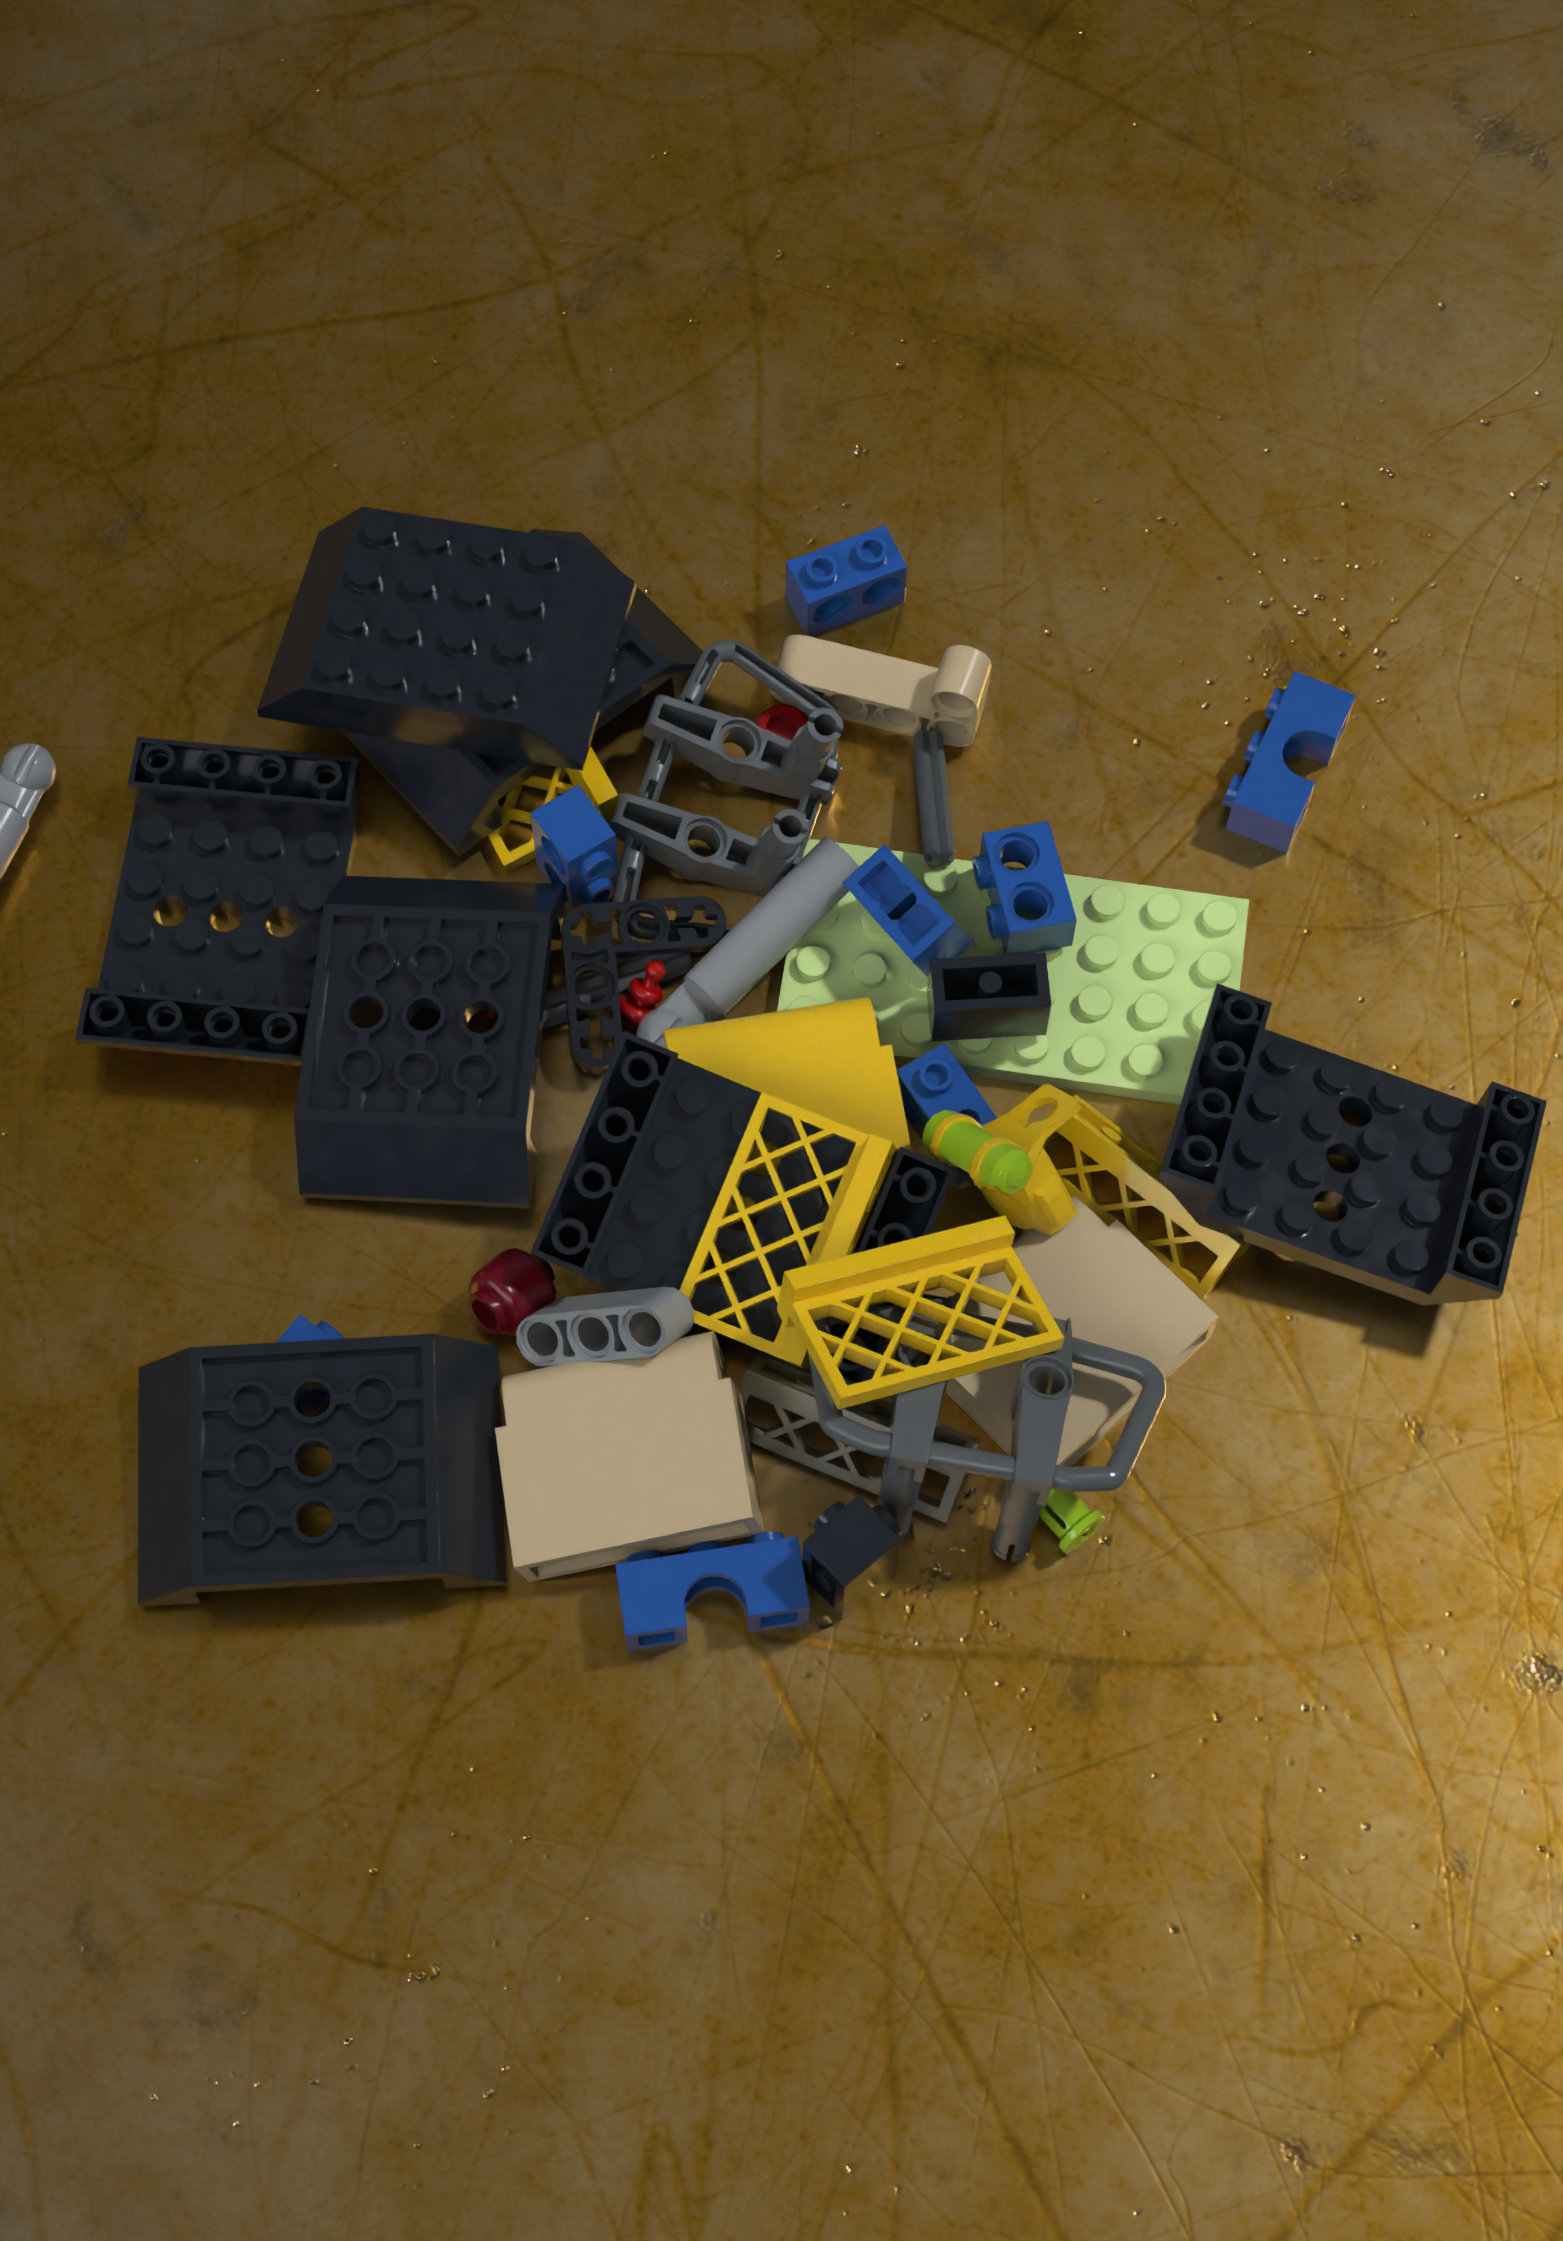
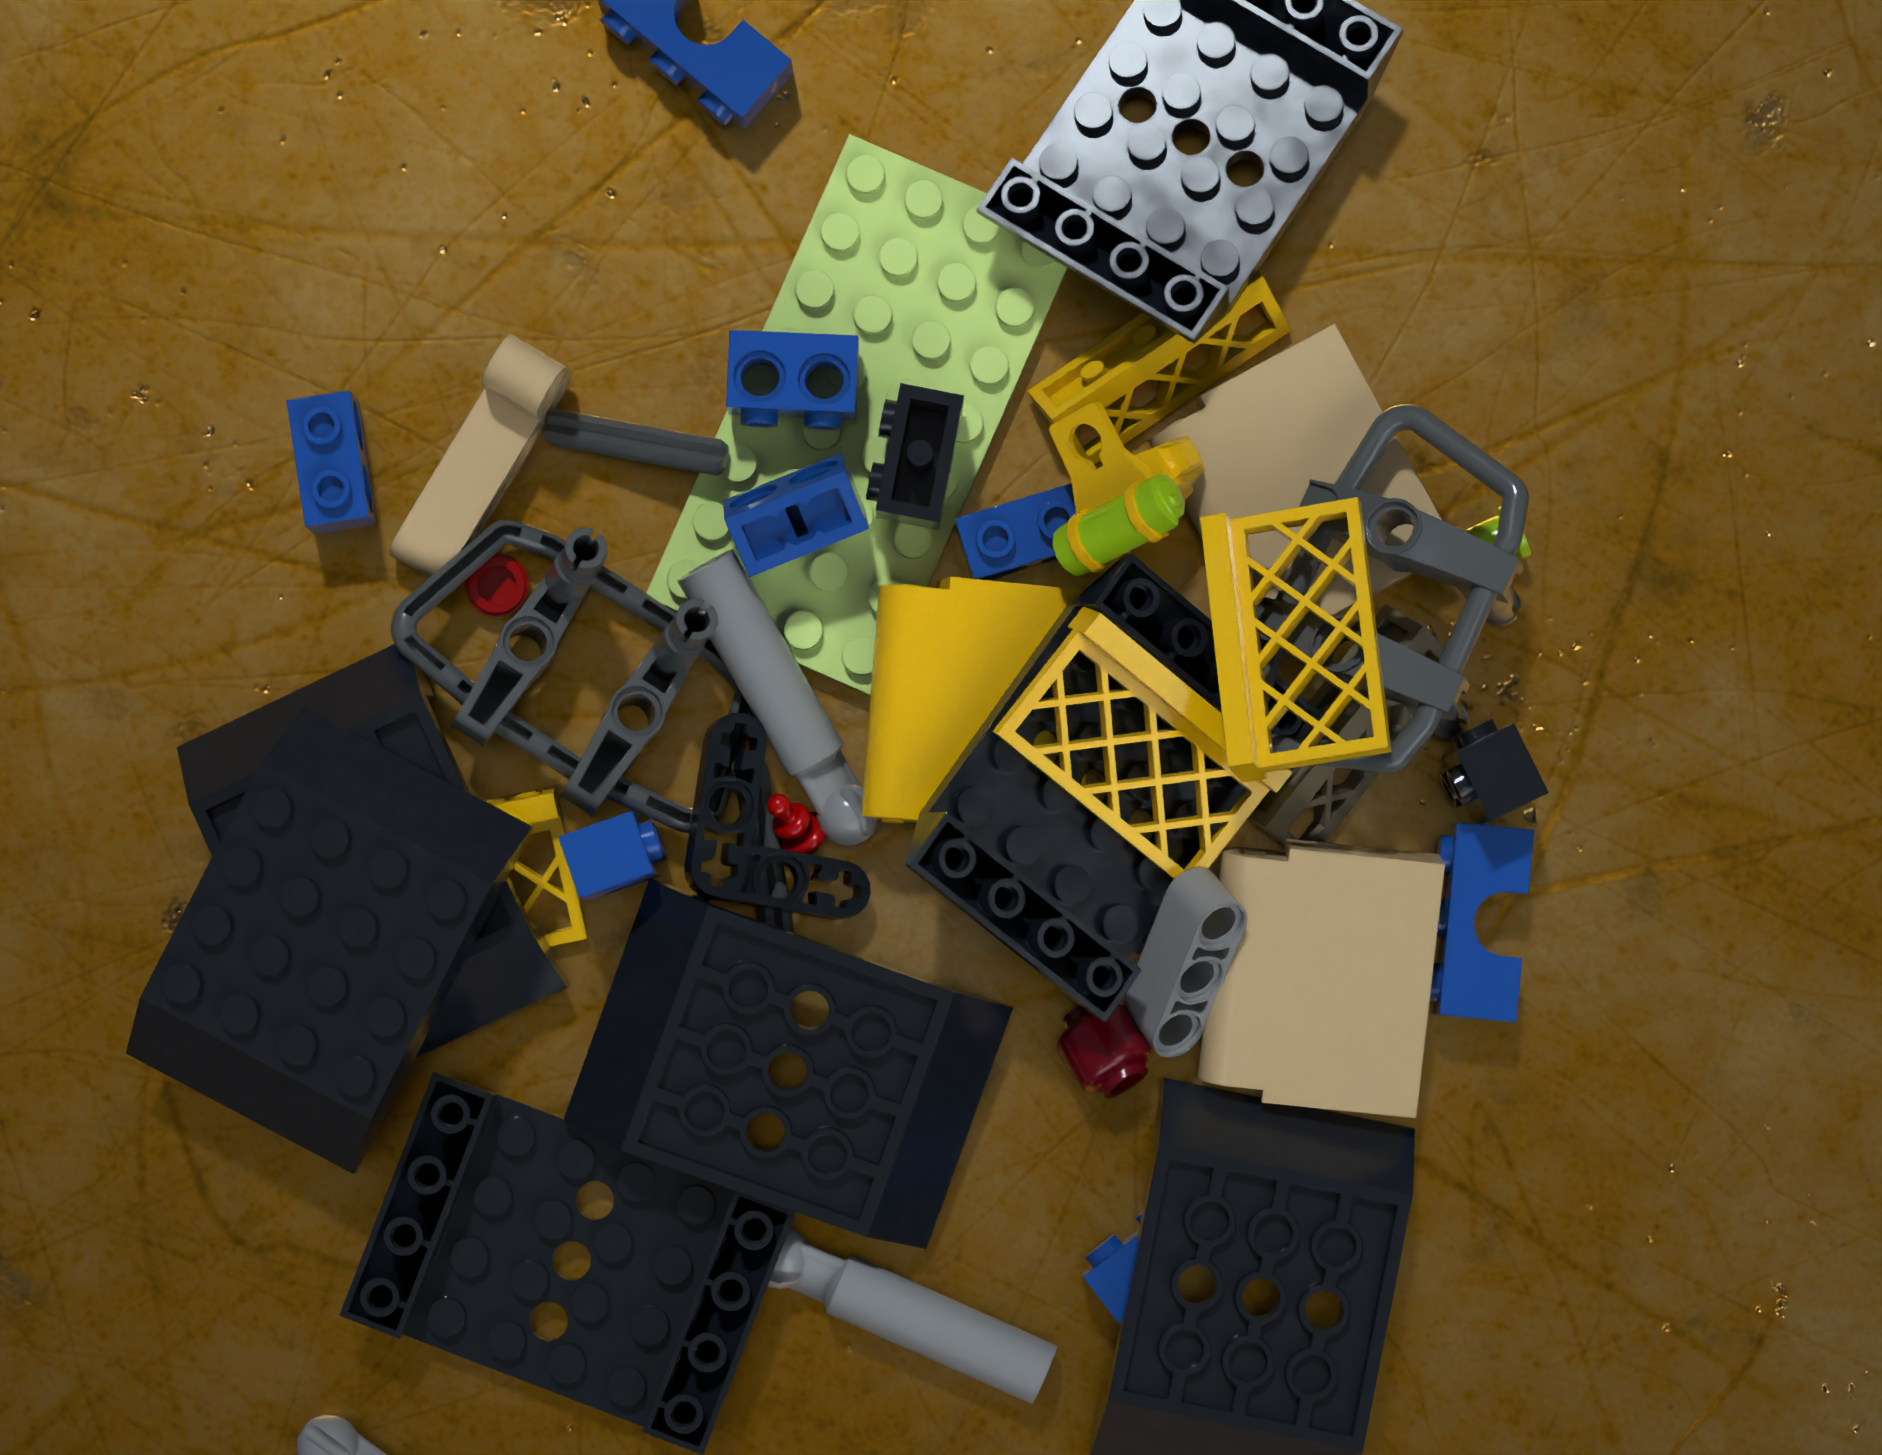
camera: 75 degrees left, 20 degrees up
none -> light grey piece [768,1228,1057,1404]

